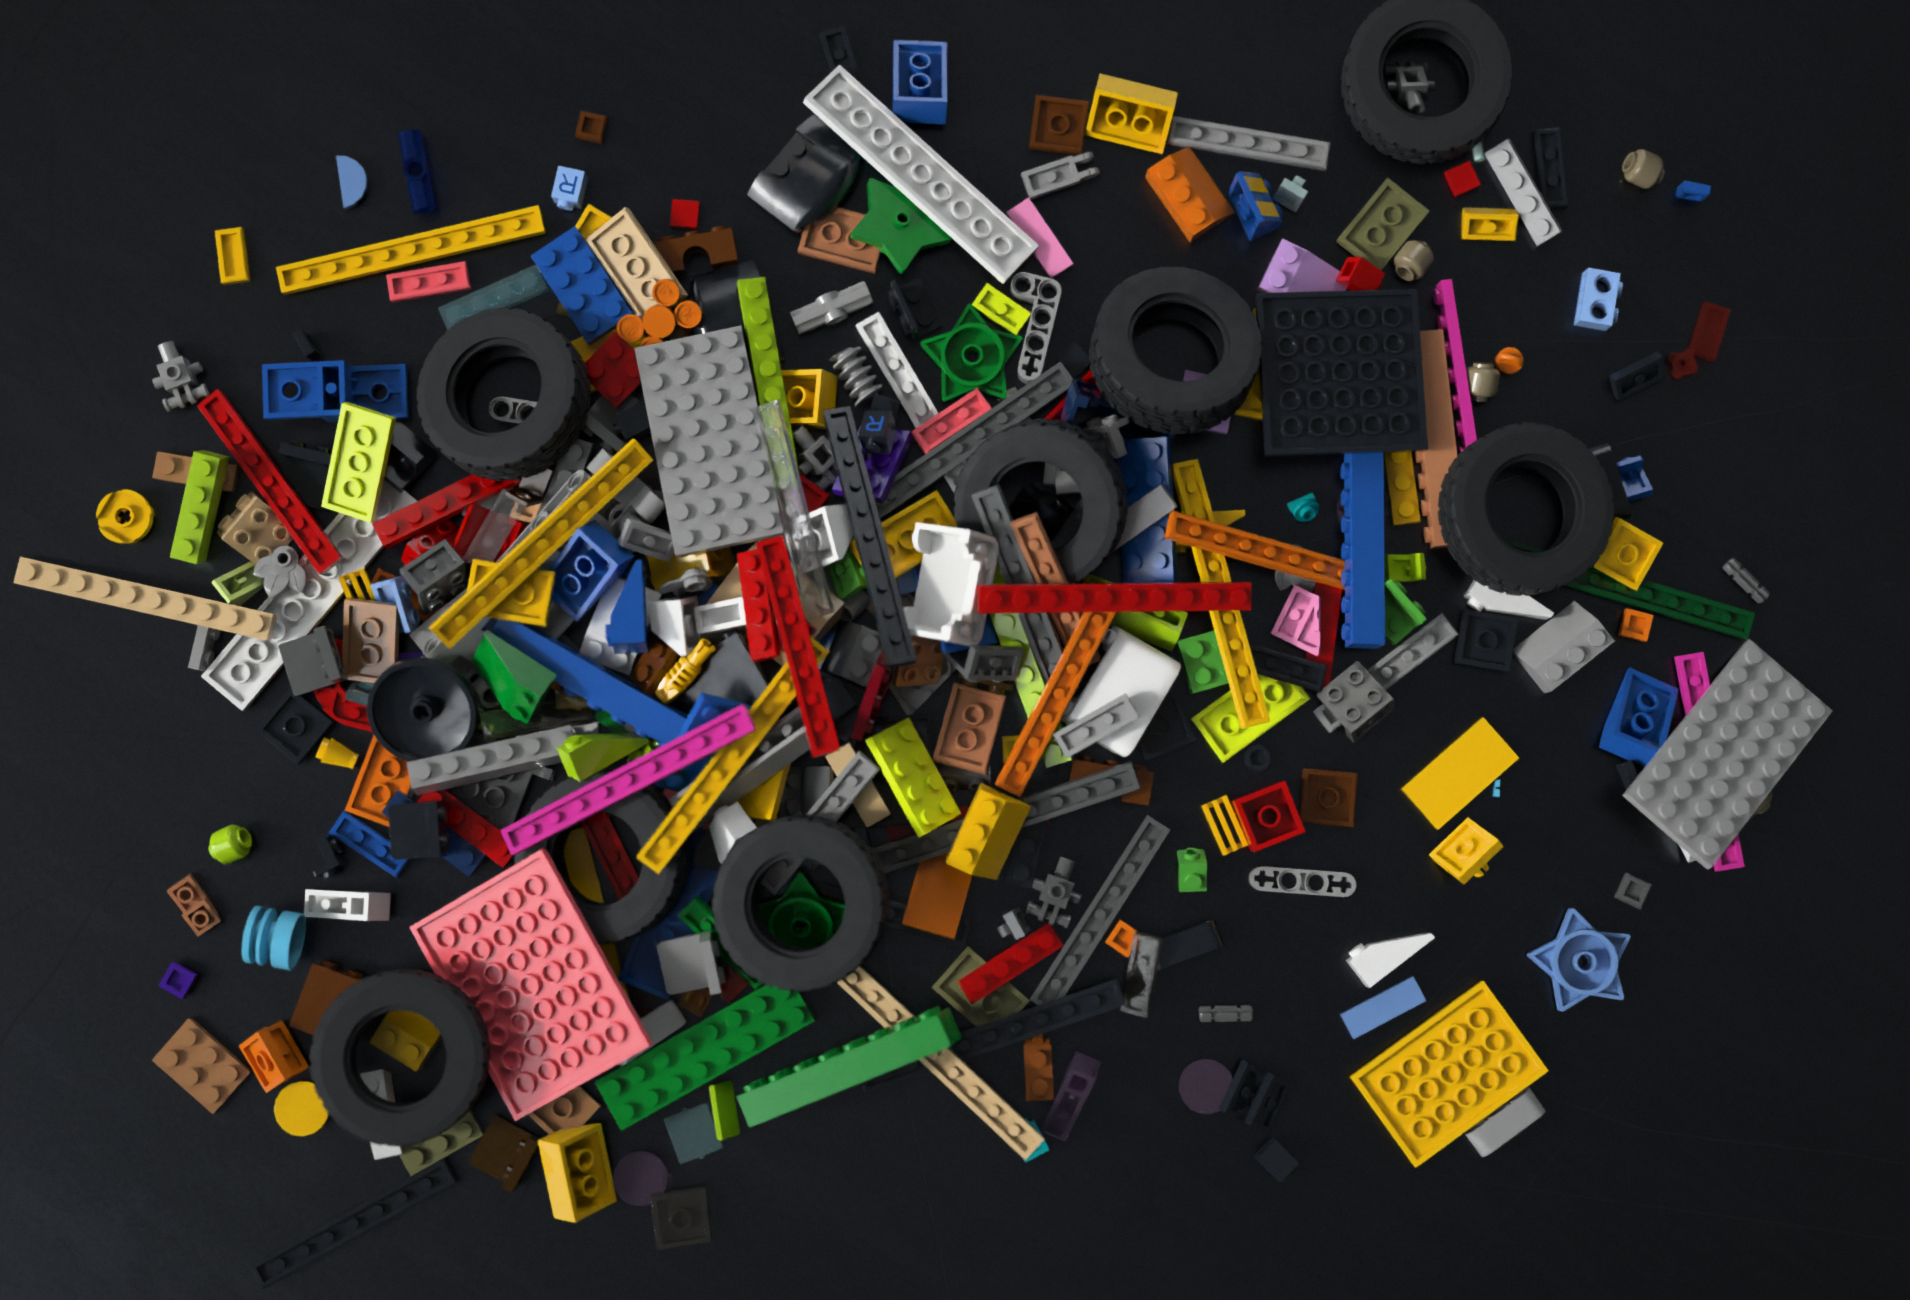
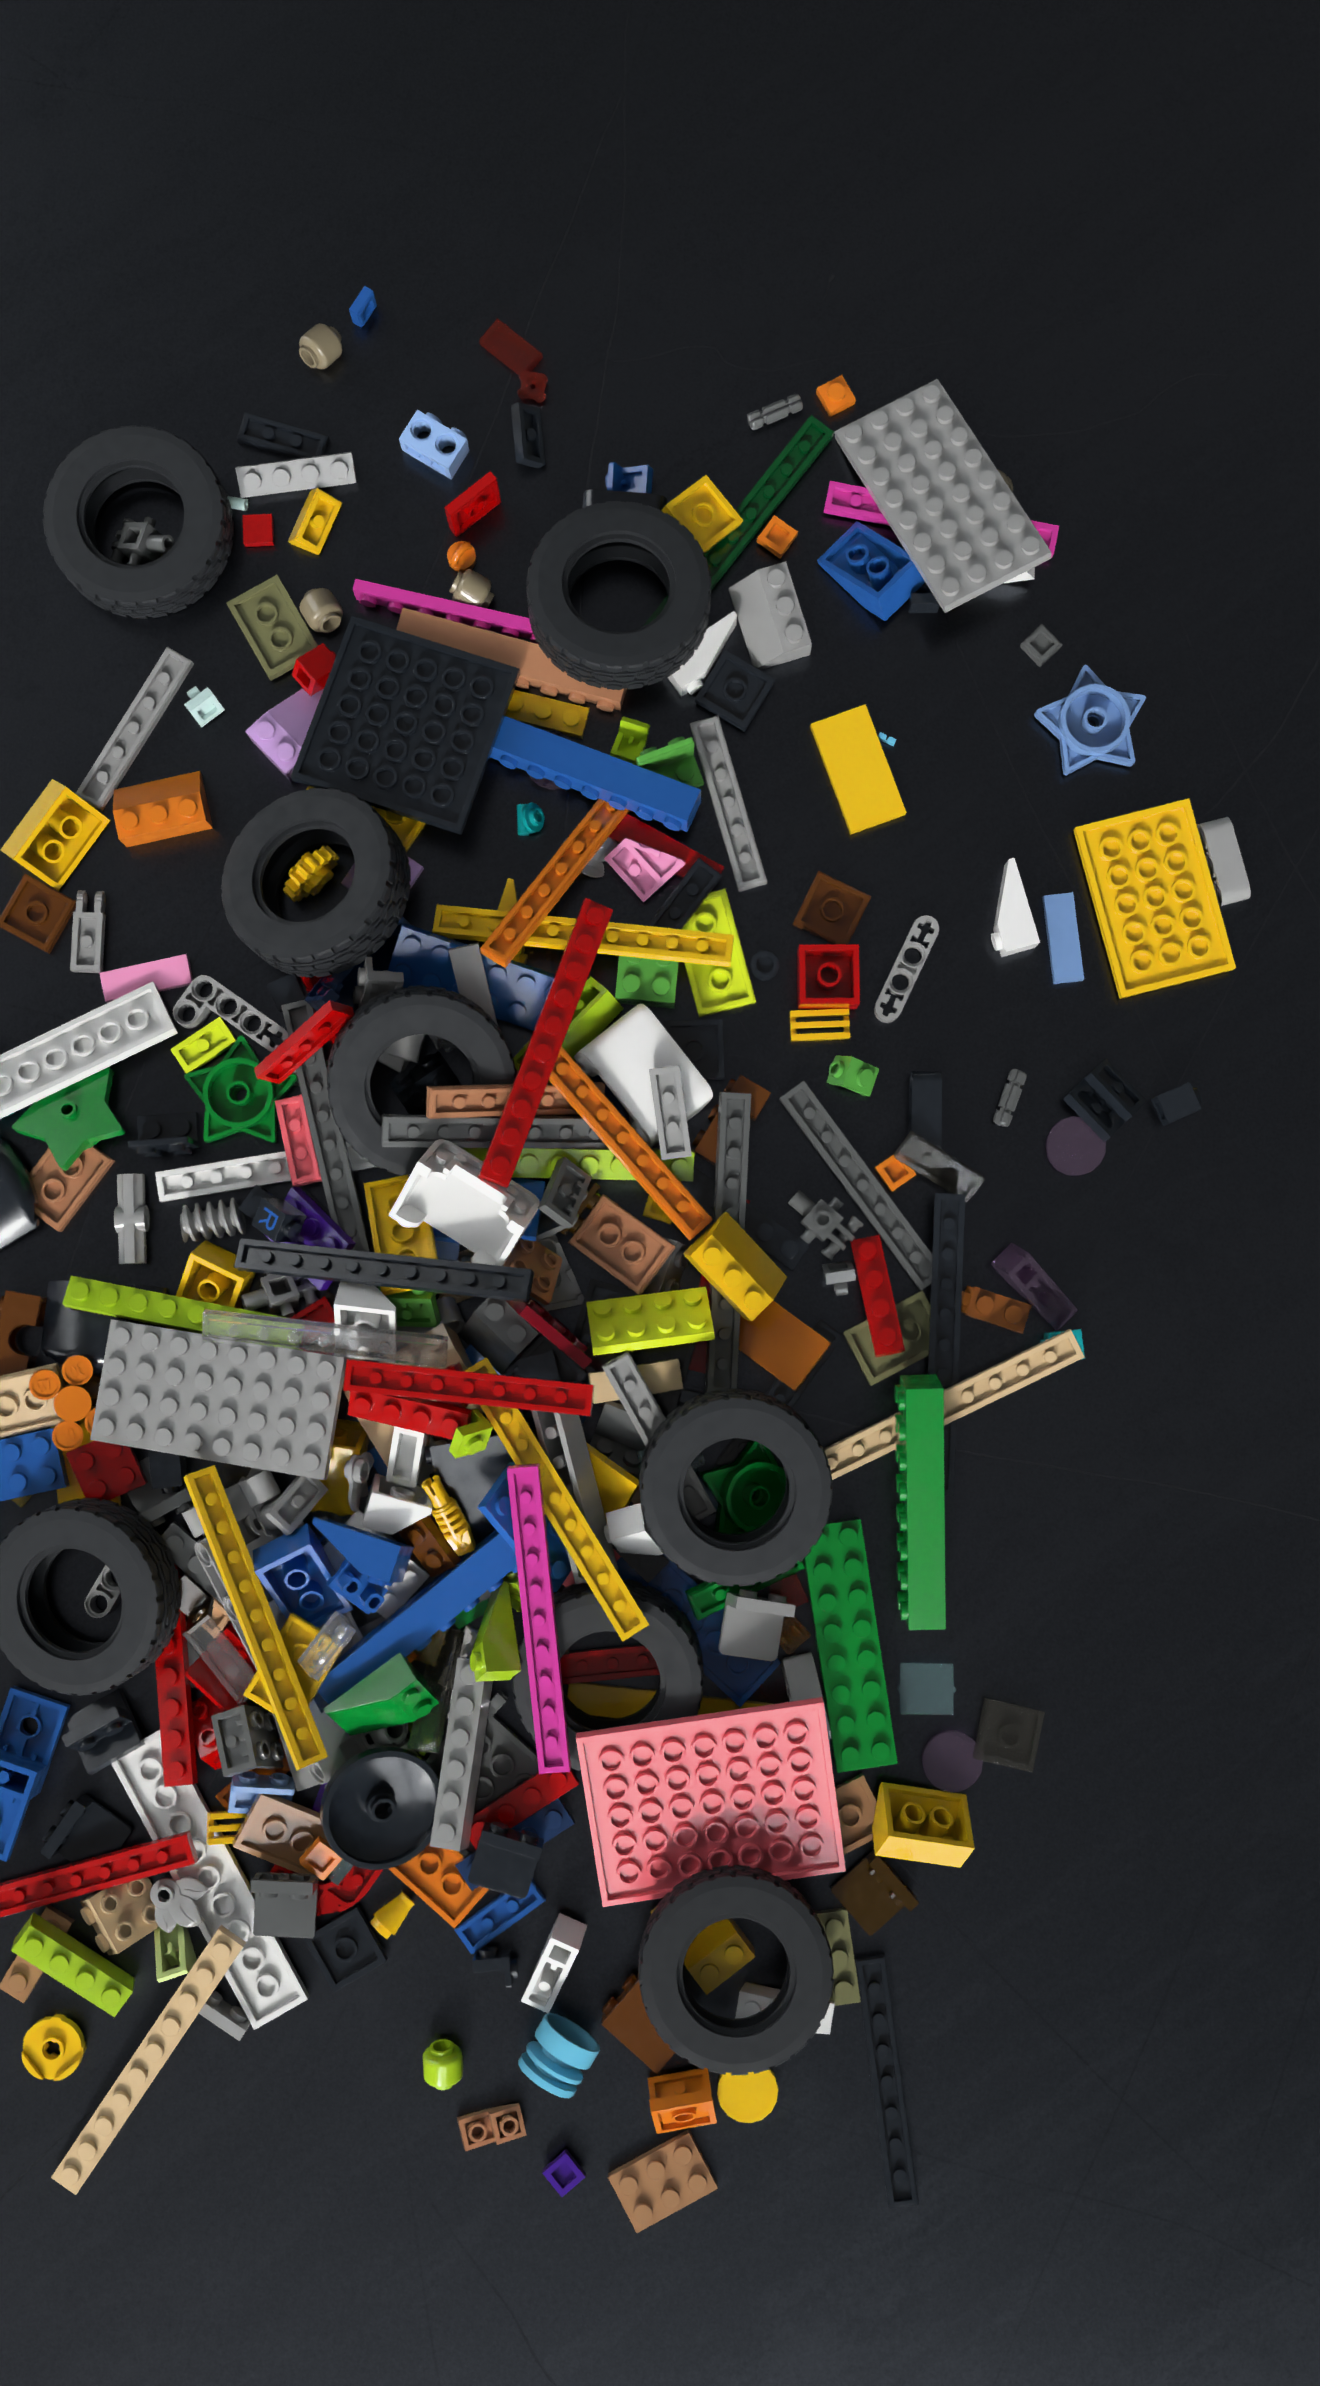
camera: 65 degrees left, 0 degrees up
neon yellow plate [321,402,396,523] -> none
lime slope [709,1080,740,1140] -> none
blue slope [1228,171,1283,241] -> none
dark grey bracket [1317,661,1395,743] -> none
yellow tile [1429,817,1504,884] -> none
none -> red plate [254,1000,355,1084]
none -> yellow gear [283,845,339,902]
none -> clear plate [297,1610,357,1681]
none -> orange plate [299,1836,342,1881]
none -> blue hips [326,1559,388,1615]
none -> red tile [444,471,501,537]
none -> lime bracket [449,1408,493,1459]
none -> orange plate [816,375,856,417]

